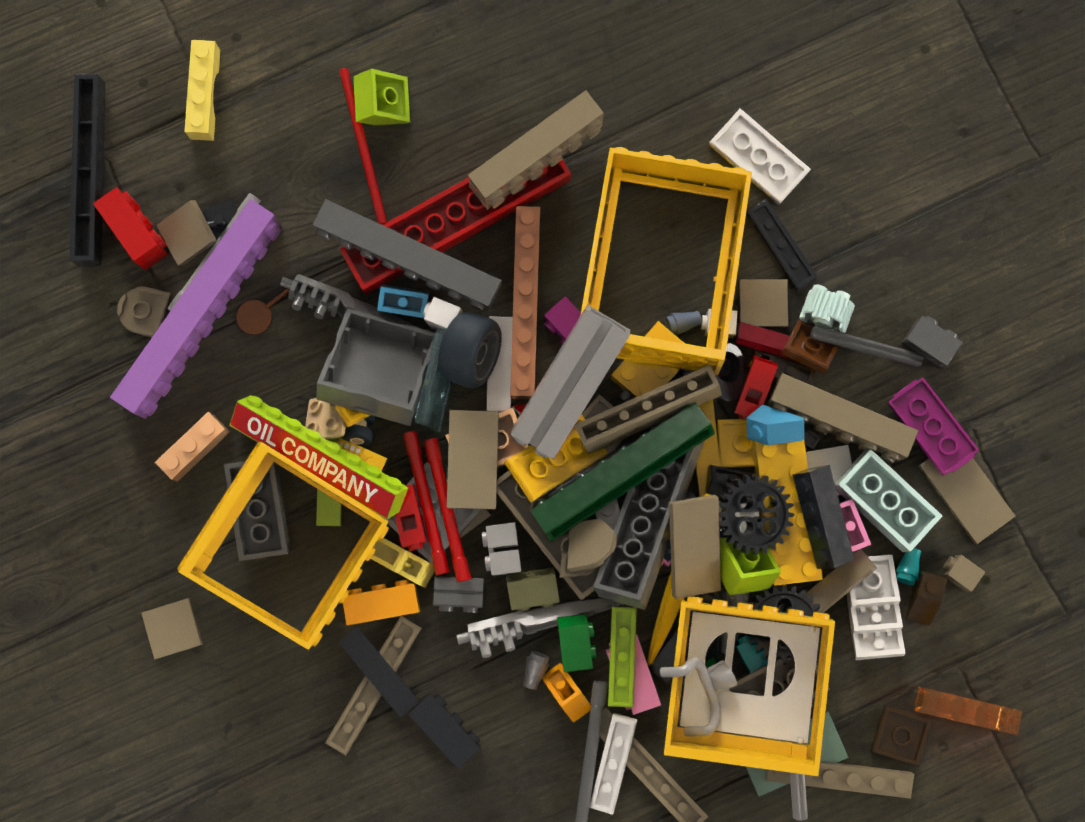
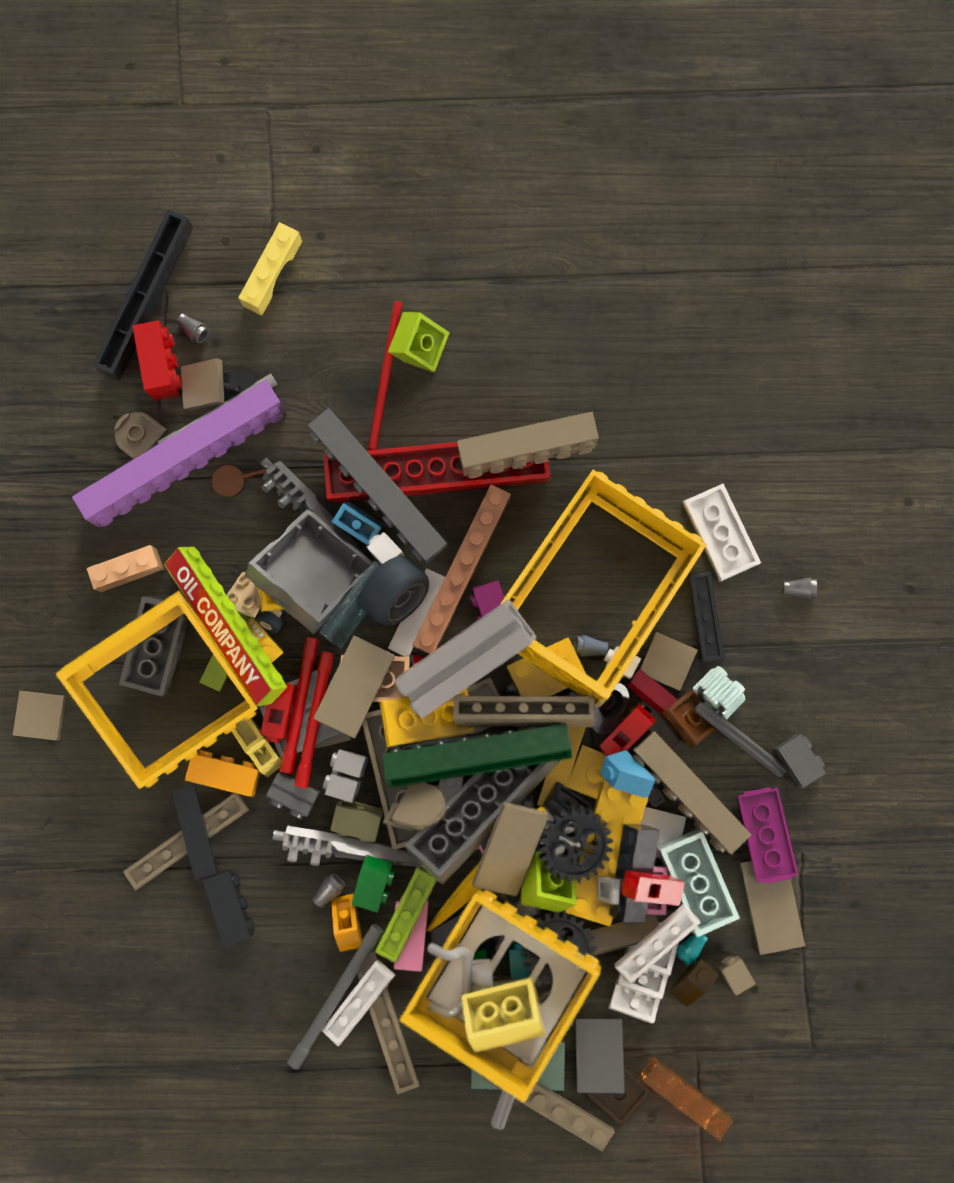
camera: 25 degrees right, 0 degrees up
none -> flat silver cone [176,314,209,344]
none -> light yellow brick [462,978,545,1052]
none -> dark grey tile [576,1019,625,1093]
none -> light grey tile [597,876,620,904]
none -> white tile [615,904,700,983]
none -> brick [621,871,685,905]
none -> flat silver cone [784,577,817,599]

